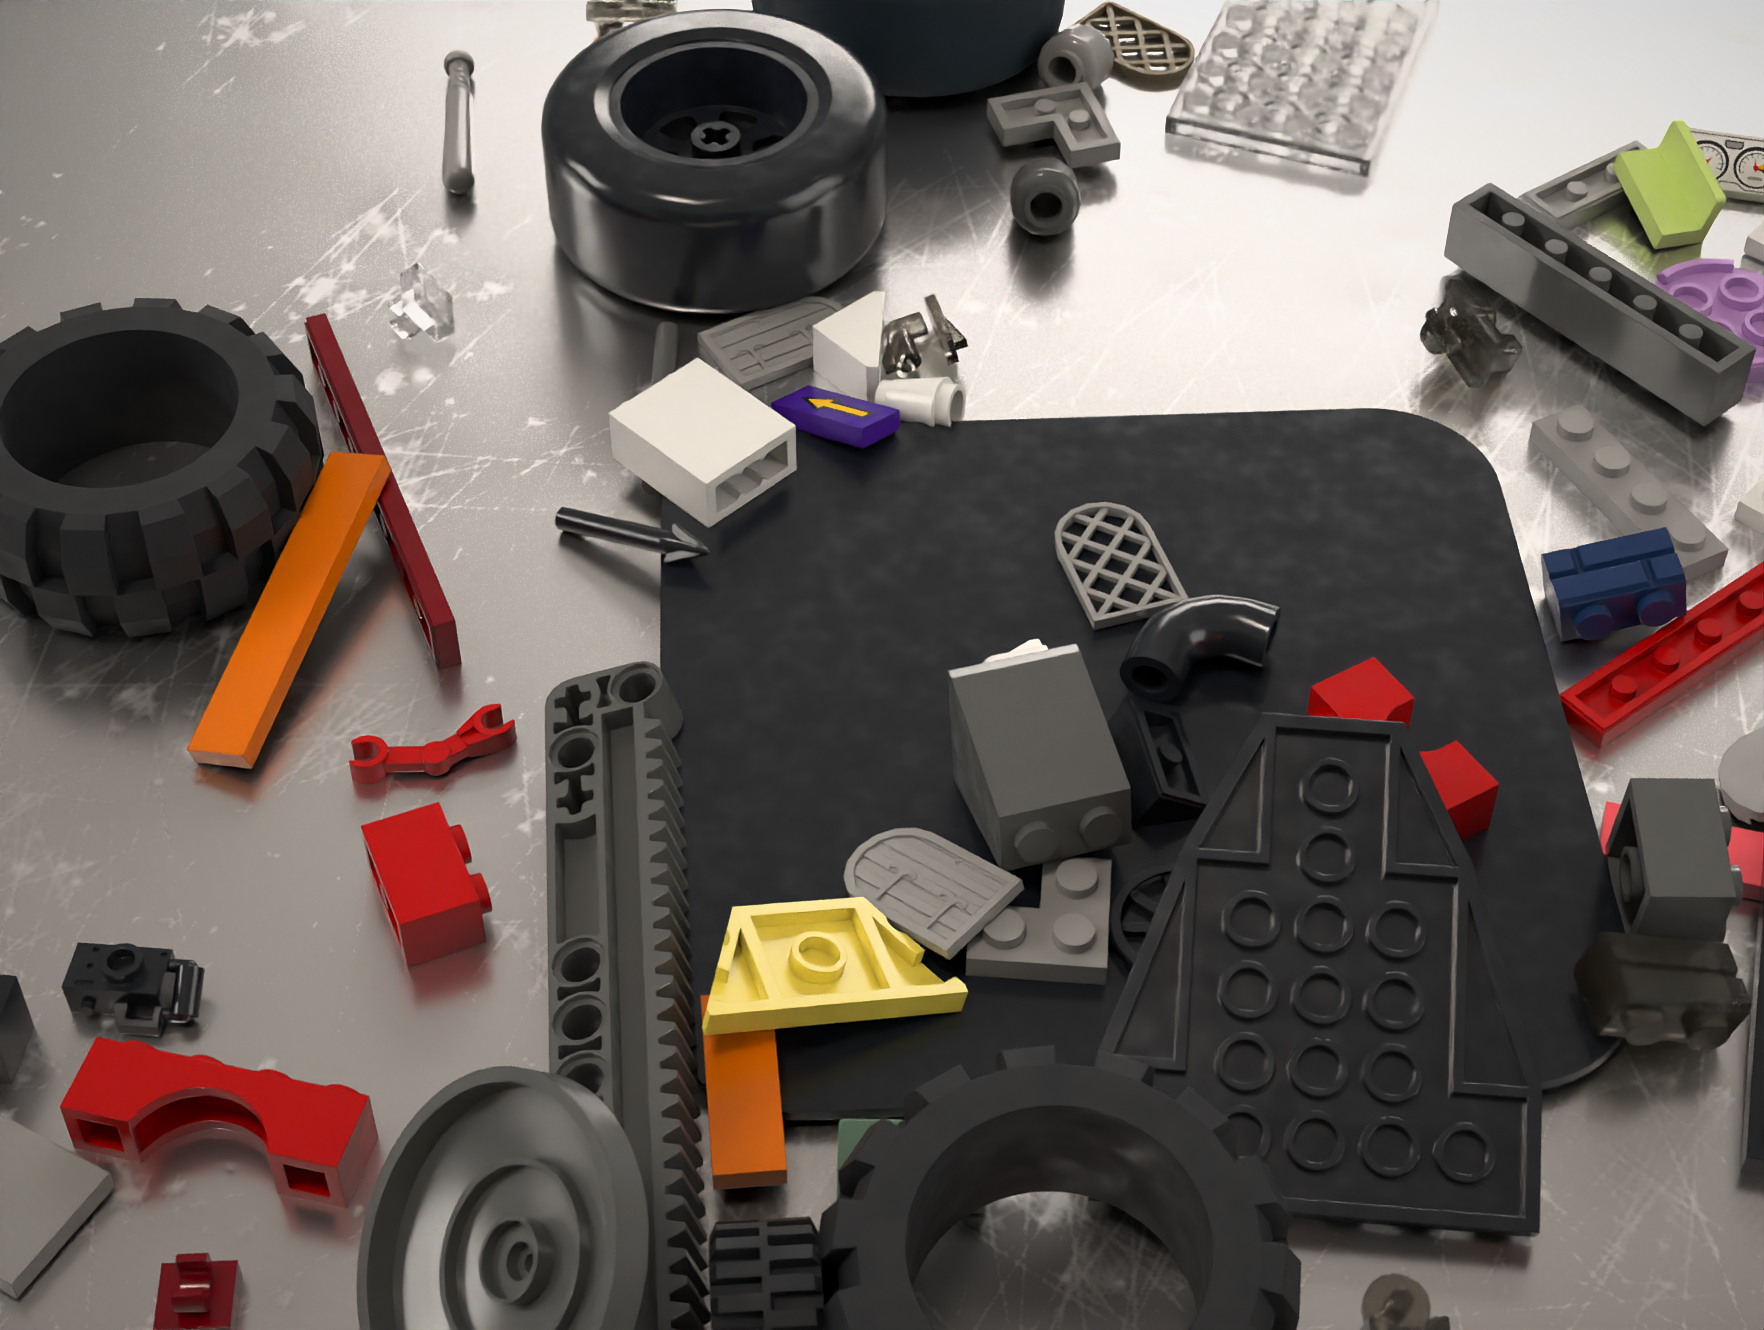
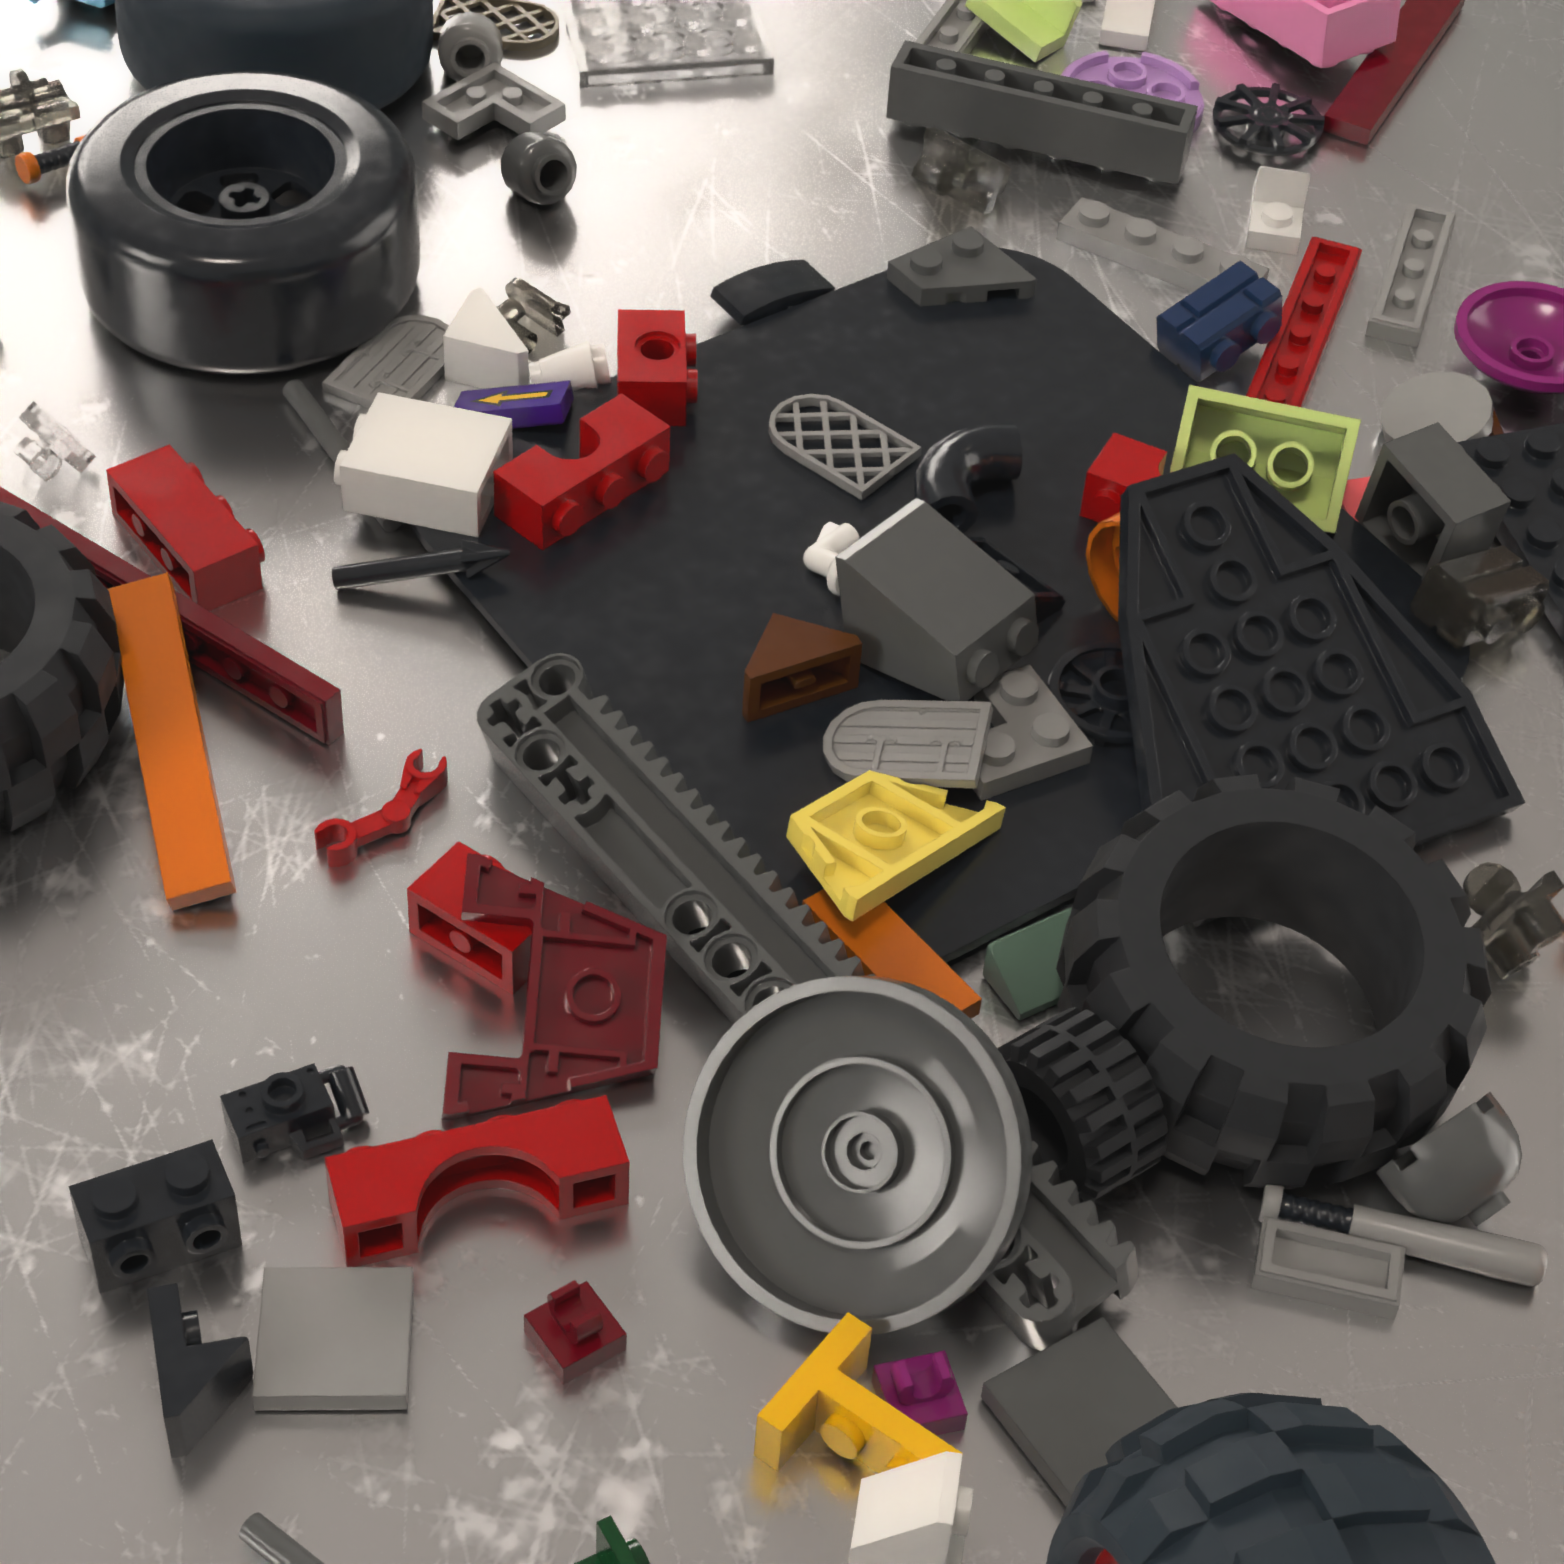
camera: 35 degrees left, 0 degrees up
none -> red brick [106,444,265,611]
none -> dark red wing [441,853,667,1121]
none -> red arch [493,393,670,551]
none -> red brick [617,309,698,426]
none -> black slope [710,260,835,325]
none -> reddish brown slope [742,613,863,723]
none -> dark grey wing [887,226,1036,306]
none -> yellowish green slope [1170,385,1361,534]

